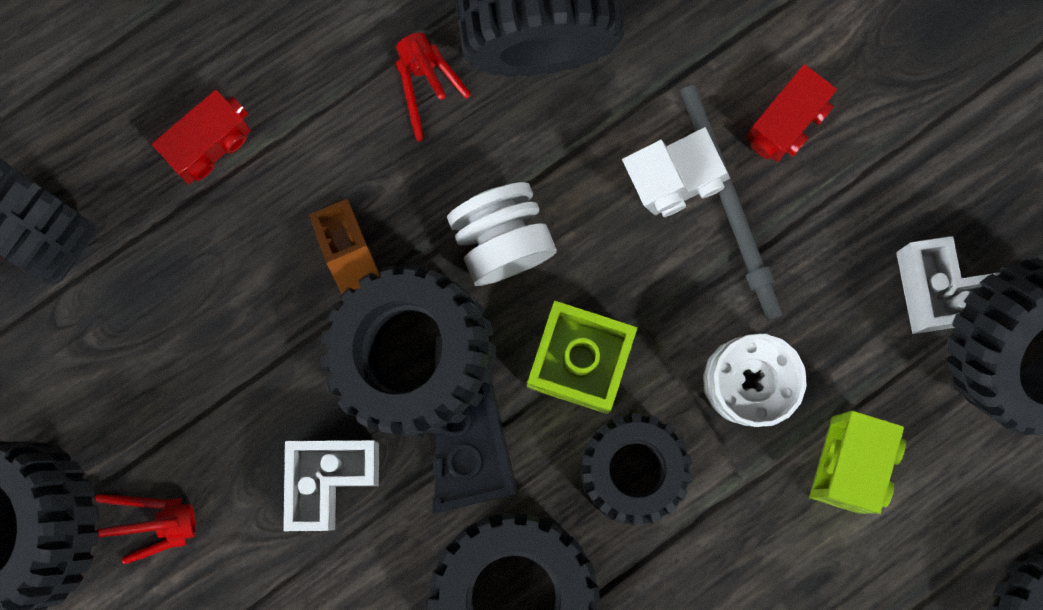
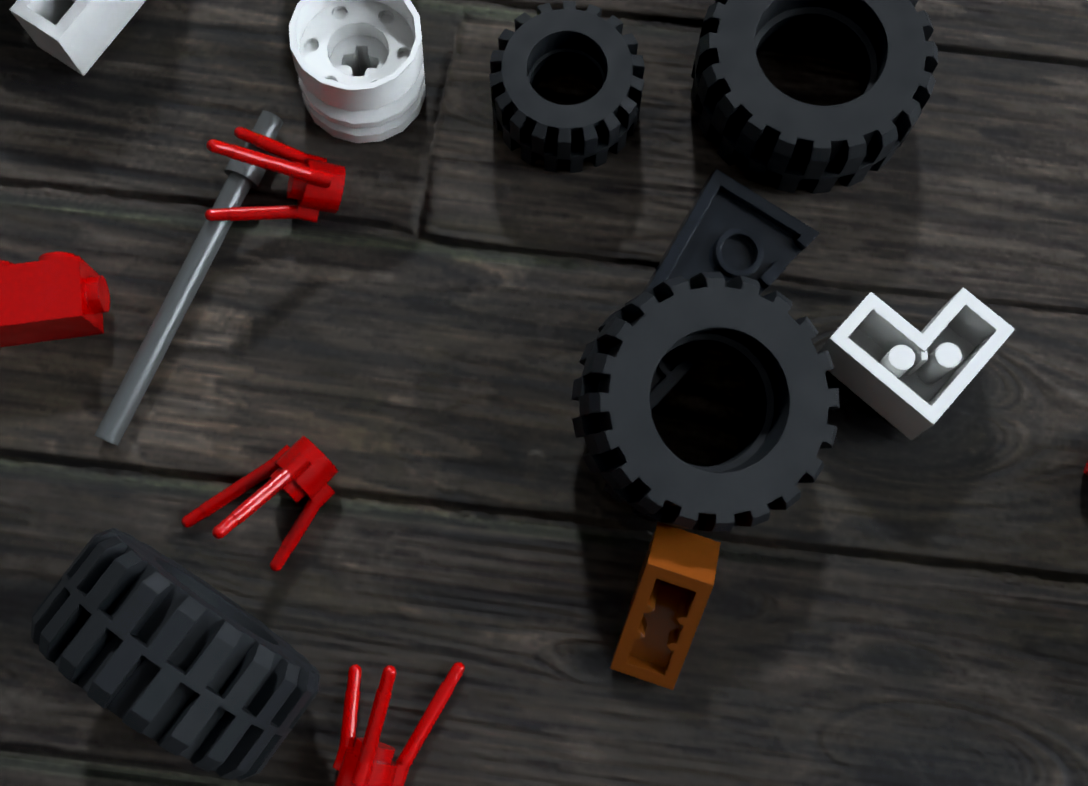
camera: 135 degrees left, 5 degrees down
white wheel [447,182,557,286] -> none
lime brick [527,301,638,414] -> none
white brick [622,127,730,217] -> none
none -> red plant [181,436,339,571]
none -> red plant [205,127,346,223]

